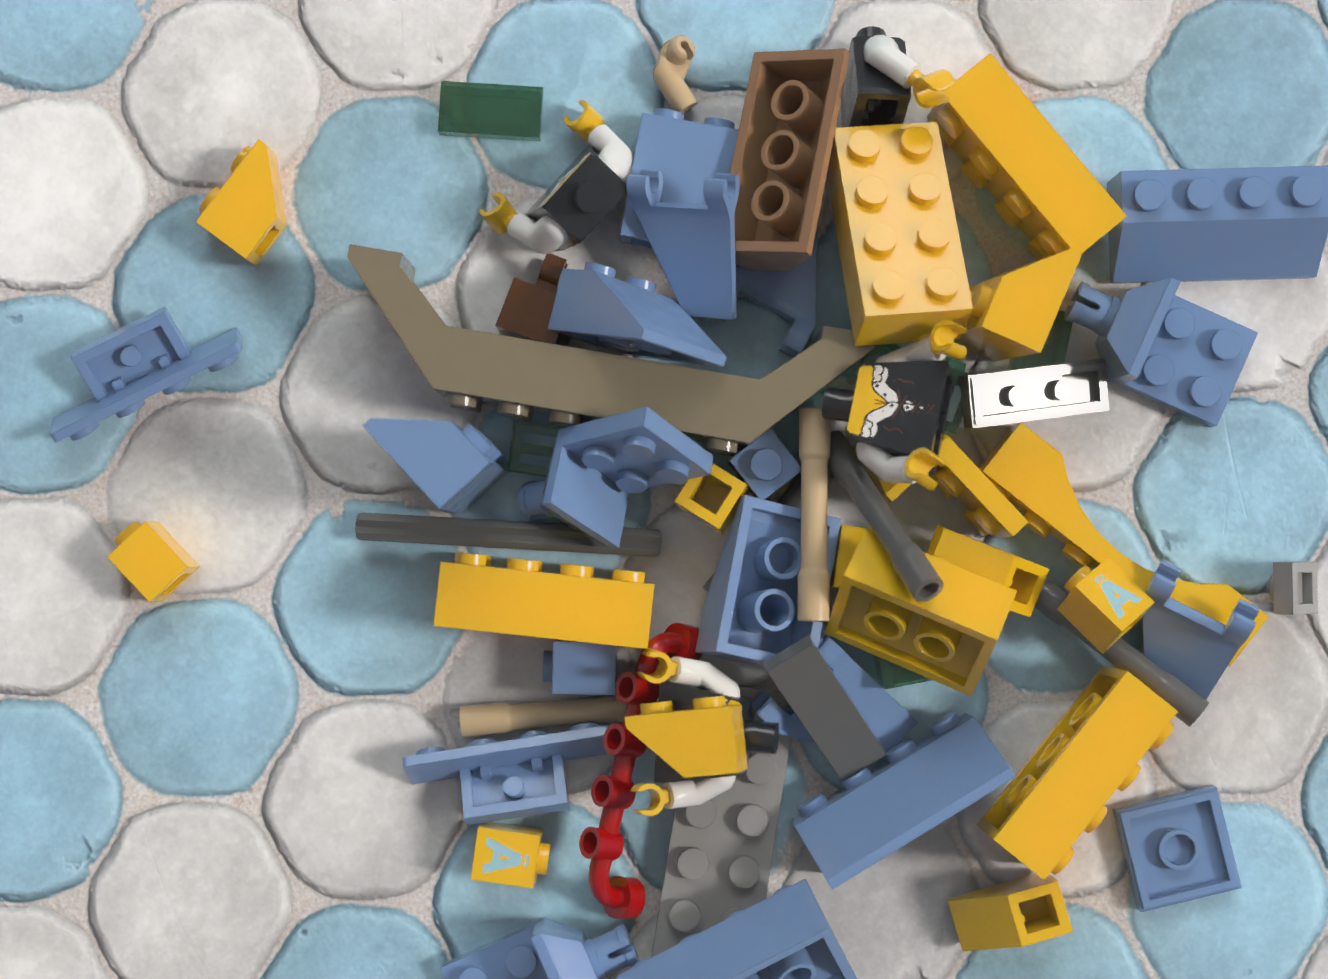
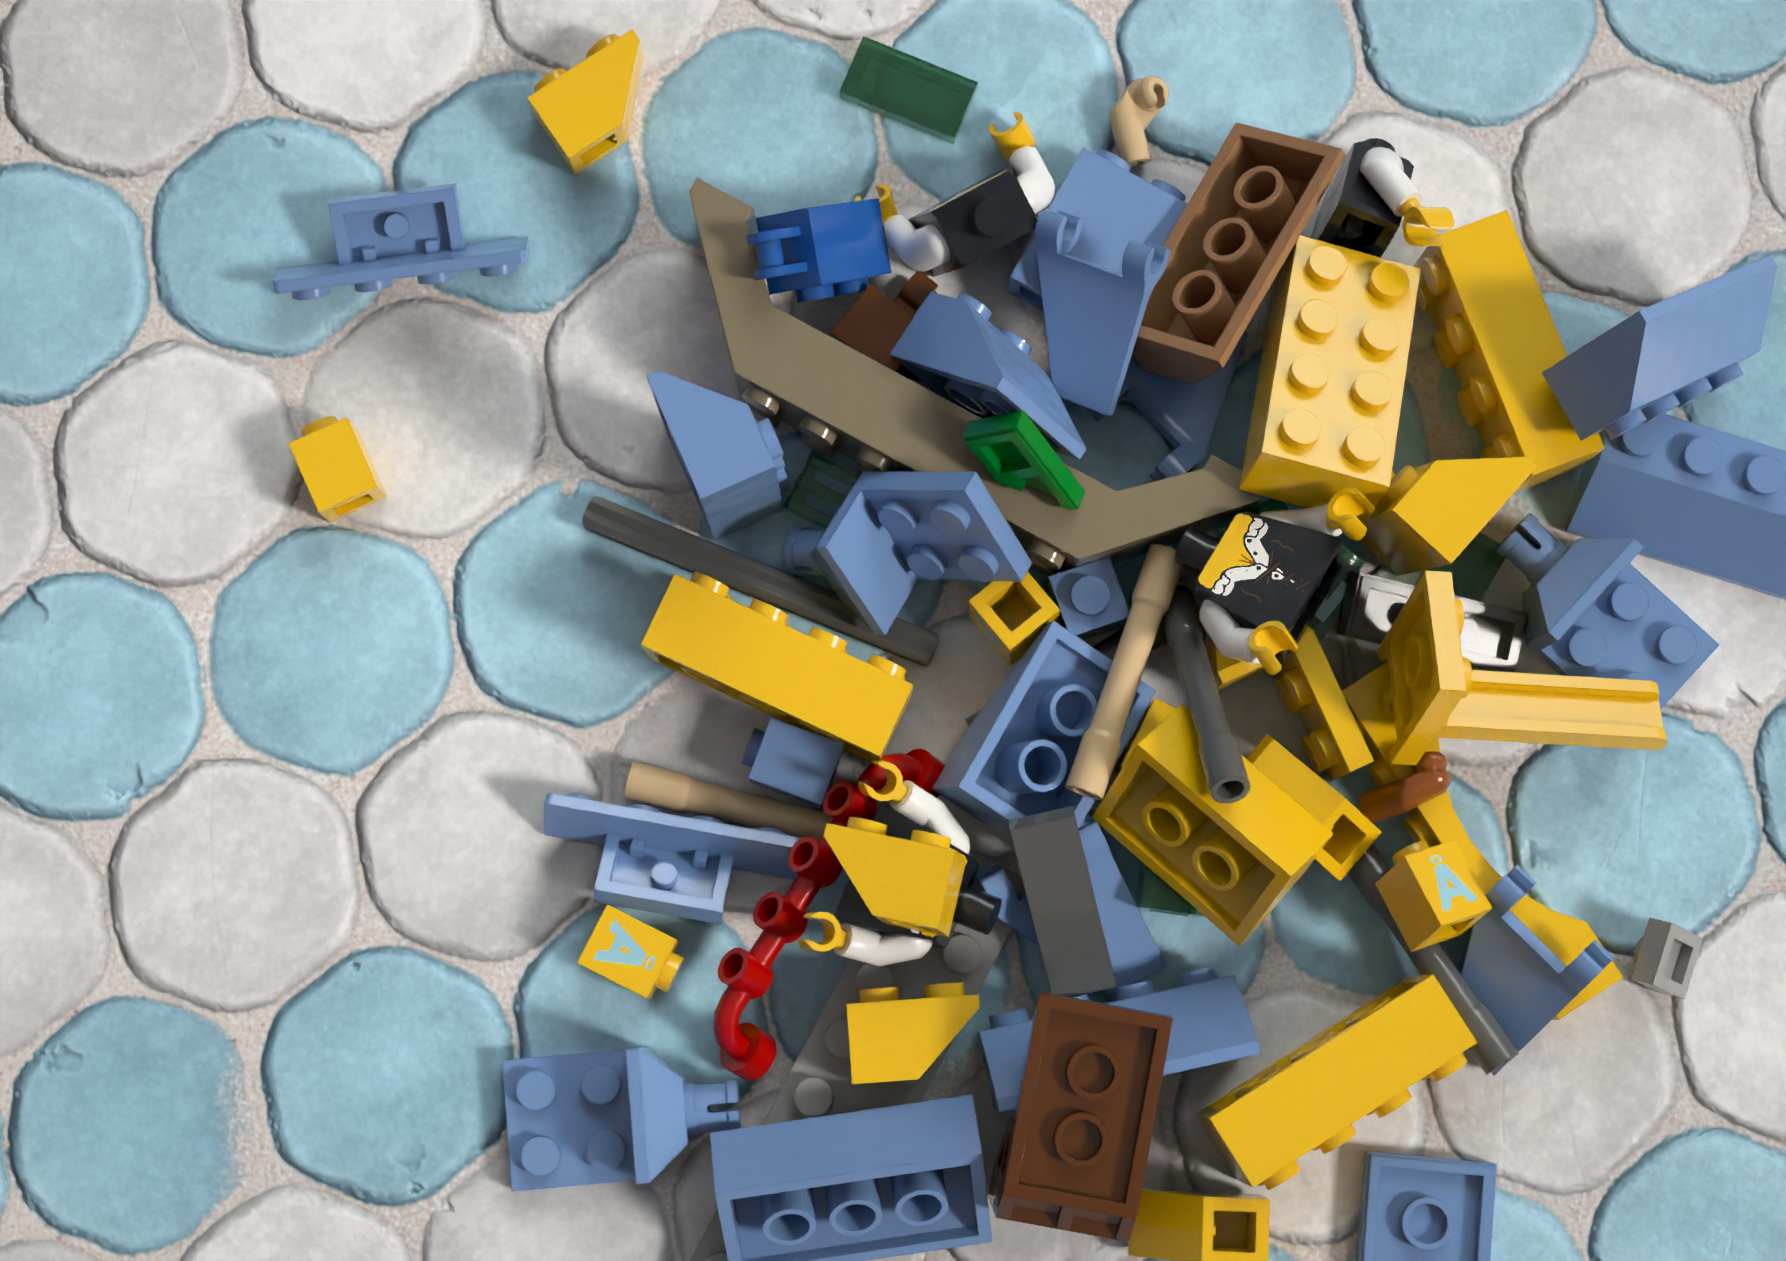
camera: 15 degrees right, 5 degrees down
none -> blue brick [746,198,892,303]
none -> yellow slope [847,982,980,1084]
none -> green tile [963,410,1085,510]
none -> reddish brown bracket [988,991,1173,1242]
none -> dark orange arm [1359,751,1452,822]
none -> yellow bracket [1378,570,1667,765]
none -> medium blue slope [1542,255,1777,441]

